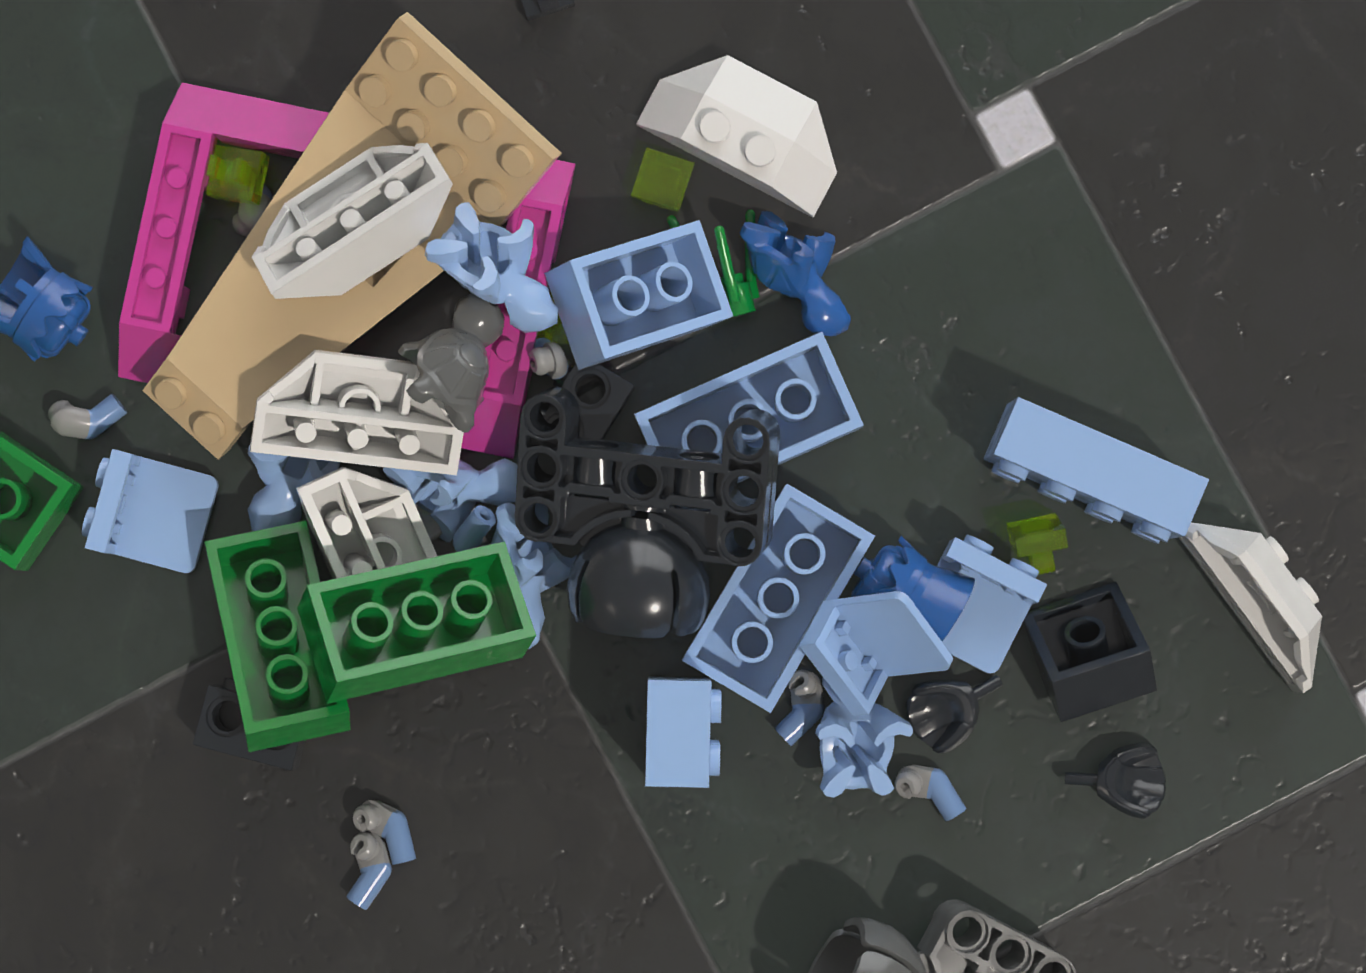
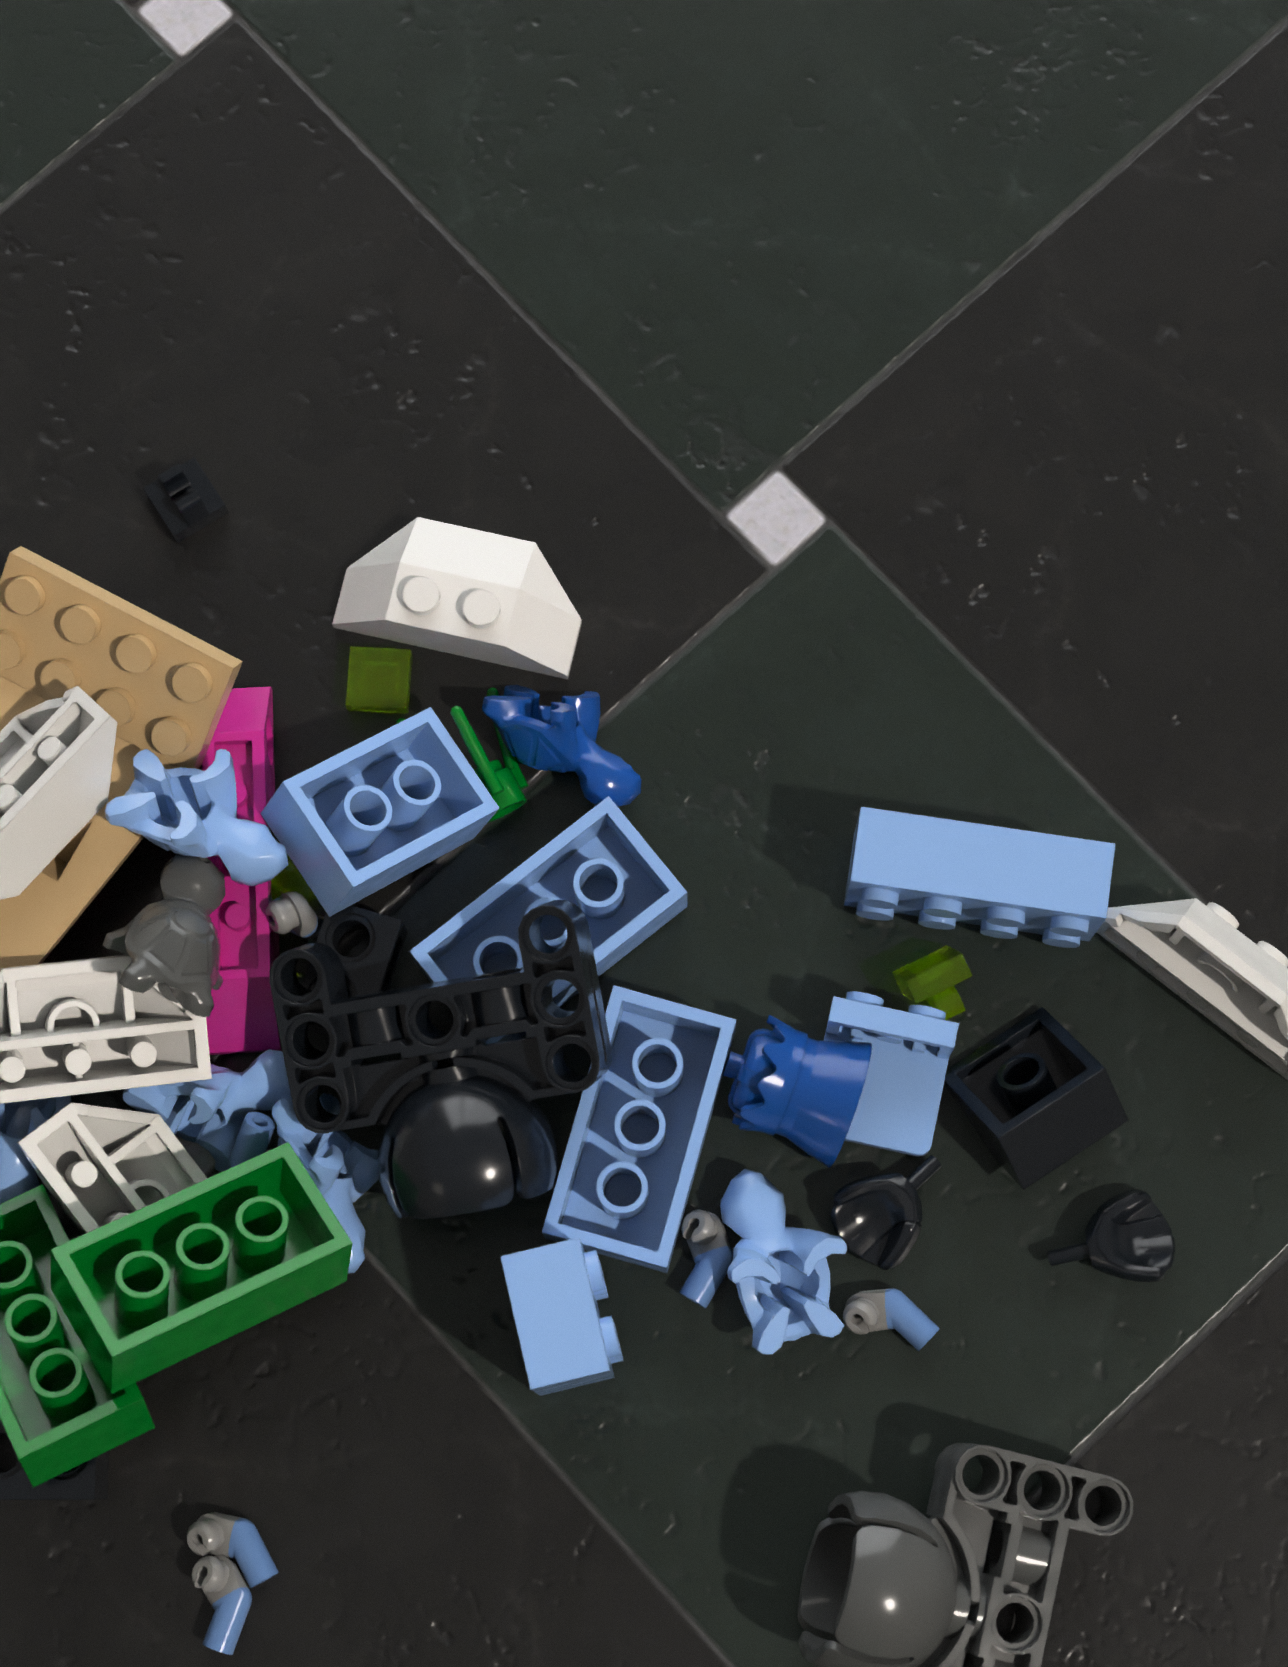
camera: 10 degrees left, 10 degrees down
light blue bracket [799,591,953,716] -> none

